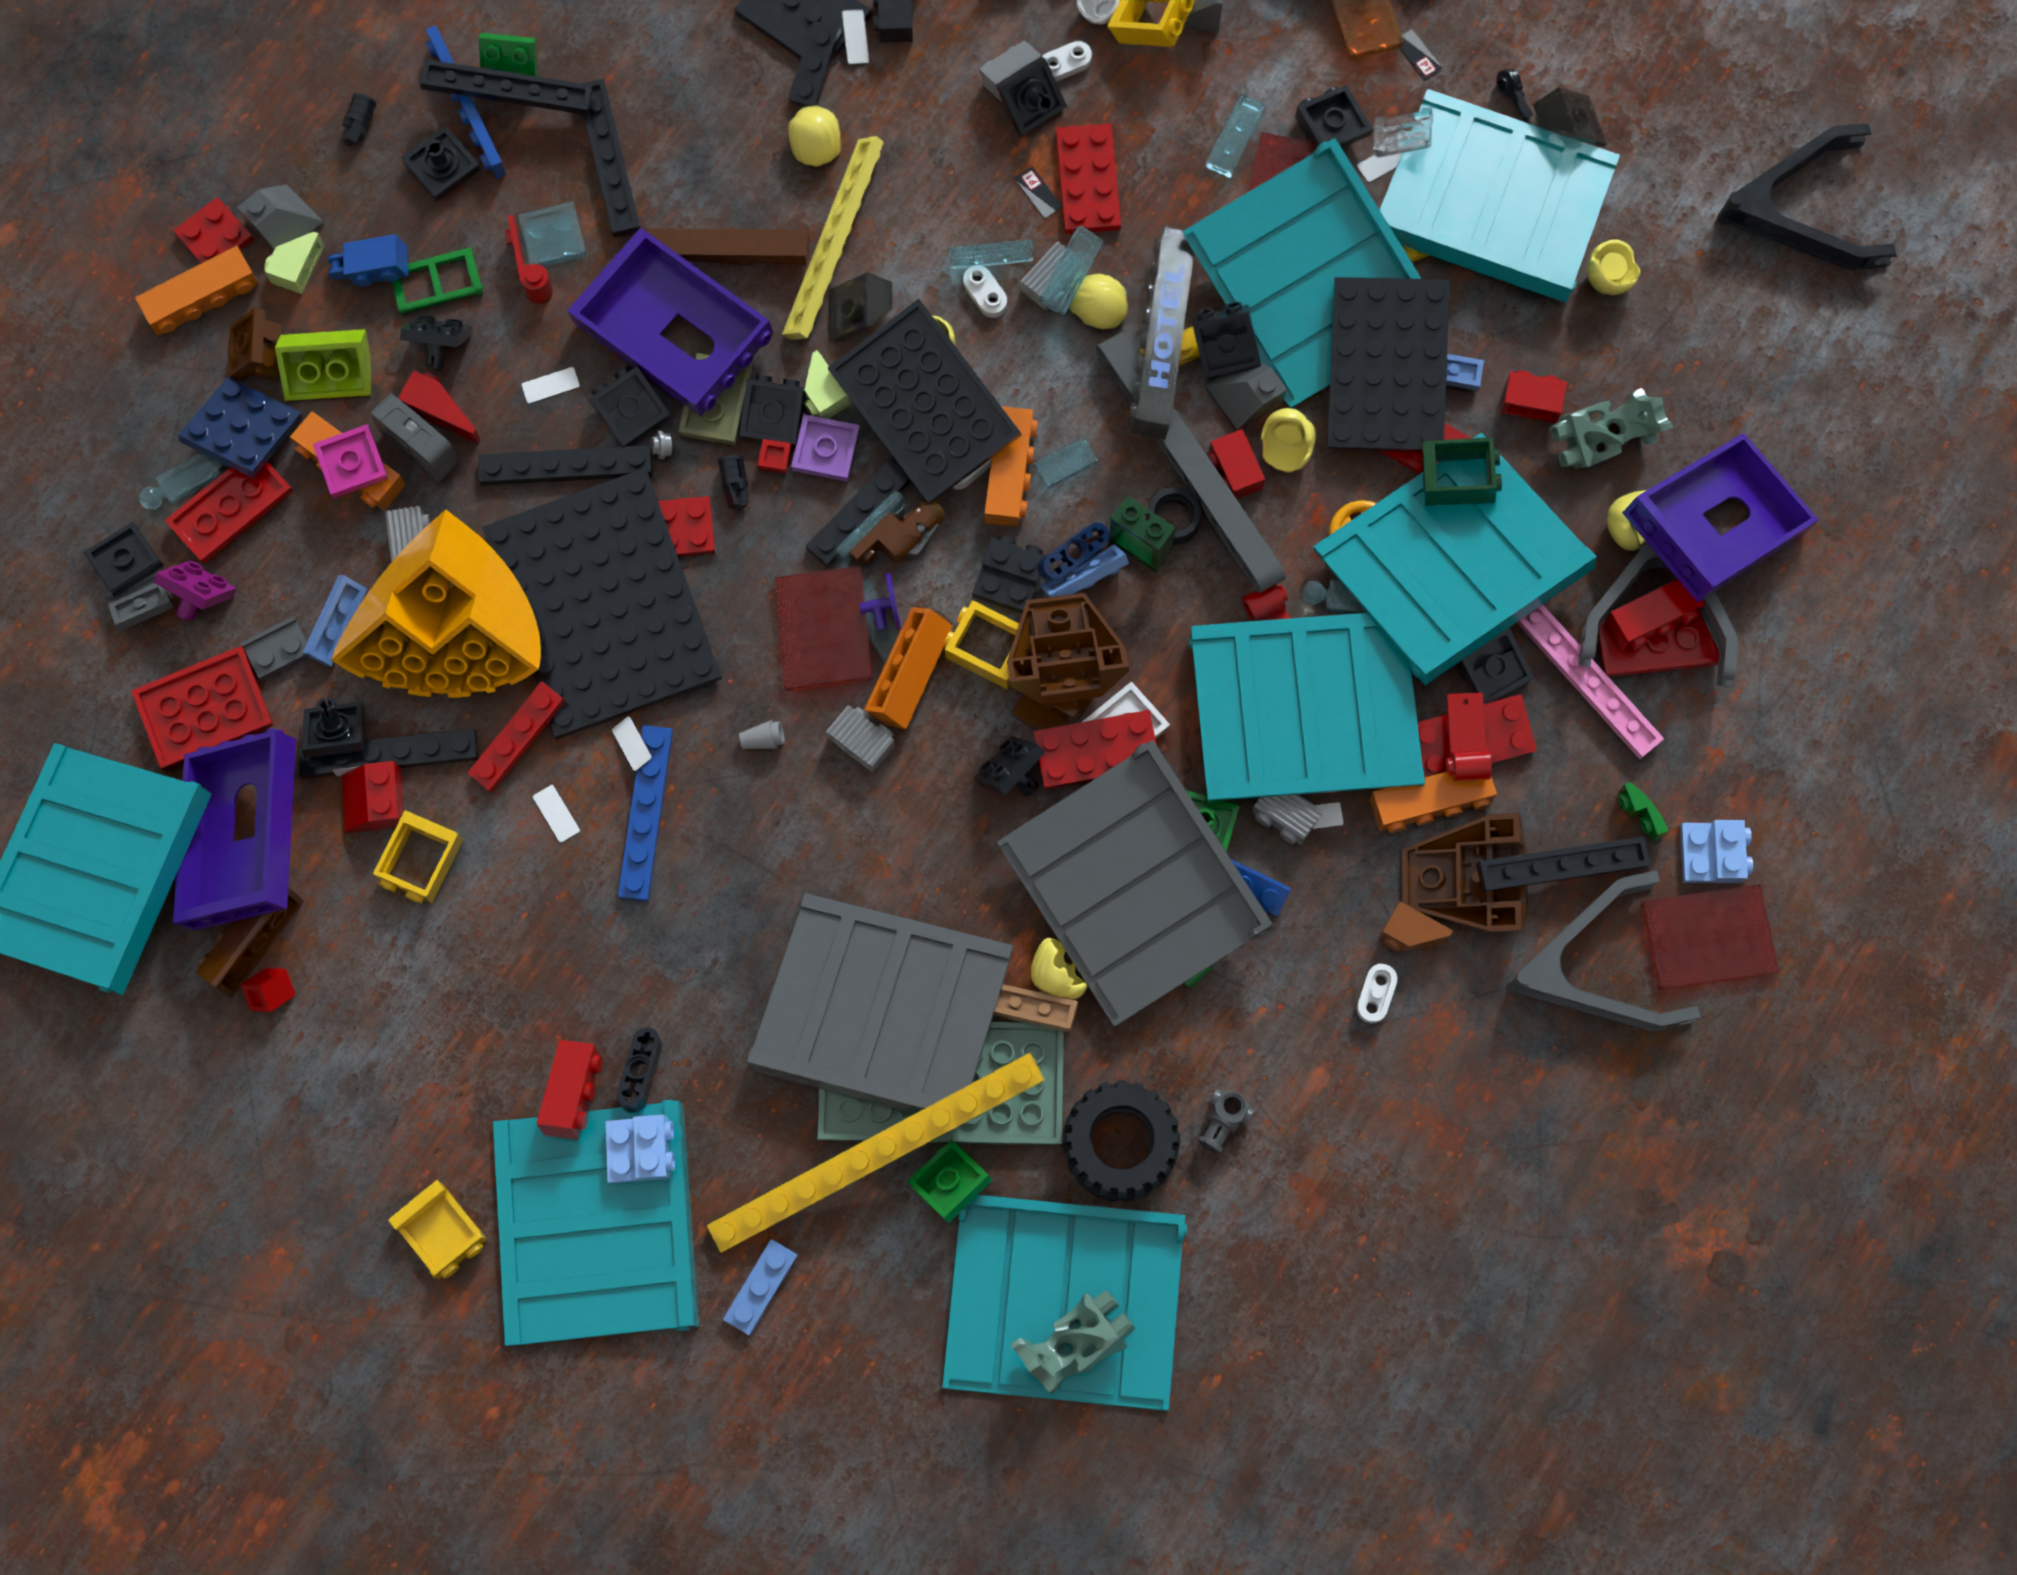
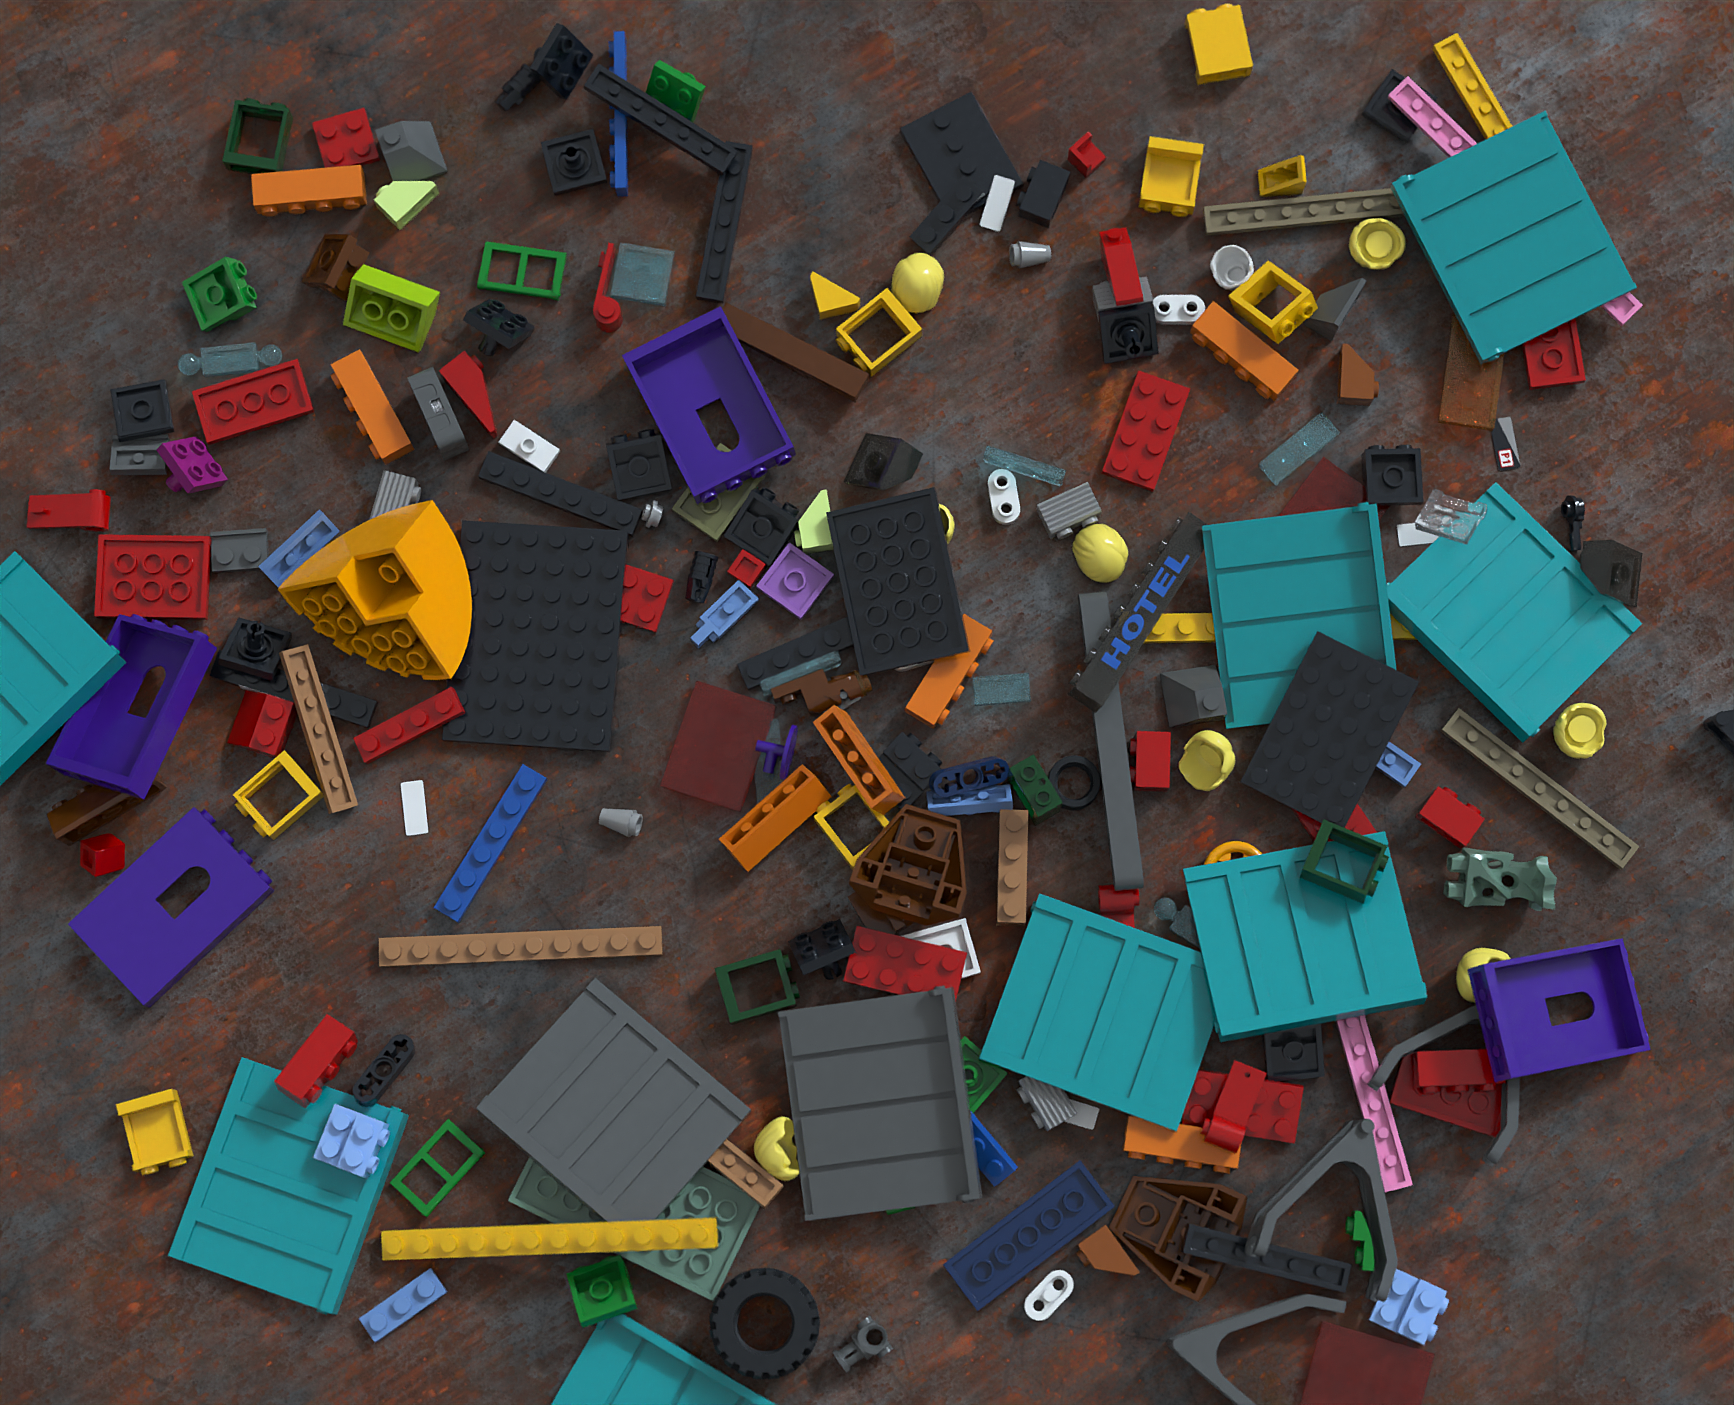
camera: 25 degrees right, 5 degrees up
dark blue plate [178,377,302,478] -> none
dark pink plate [313,424,388,499] -> none
blue brick [328,234,408,287] -> none
white sticker [522,367,580,403] -> none
white sticker [612,716,651,771] -> none
light yellow plate [782,136,884,340] -> none
light grey brick [826,705,895,773] -> none
sticker [1015,167,1062,218] -> none
clear light blue tile [1038,226,1104,315] -> none
black plate [1192,302,1261,378] -> none
none -> red door [27,489,111,532]
none -> dark purple panel [68,807,275,1008]
none -> green plate [182,257,257,332]
none -> dark green window [222,98,293,174]
none -> medium nougat plate [279,644,358,814]
none -> medium nougat plate [379,926,663,967]
none -> green window [390,1119,485,1217]
none -> white plate [499,420,560,473]
none -> black plate [529,23,594,100]
none -> medium blue hinge [690,580,759,649]
none -> dark green window [715,949,800,1025]
none -> yellow slope [810,272,860,320]
none -> orange brick [813,705,905,815]
none -> yellow window [835,288,922,377]
none -> dark blue plate [943,1161,1115,1311]
none -> medium nougat brick [996,809,1028,927]
none -> light grey cone [1009,241,1051,269]
none -> red slope [1099,227,1144,306]
none -> orange brick [1190,301,1299,402]
none -> dark grey piece [1245,1119,1398,1302]
none -> dark orange slope [1337,344,1379,406]
none -> dark tan plate [1441,708,1640,870]

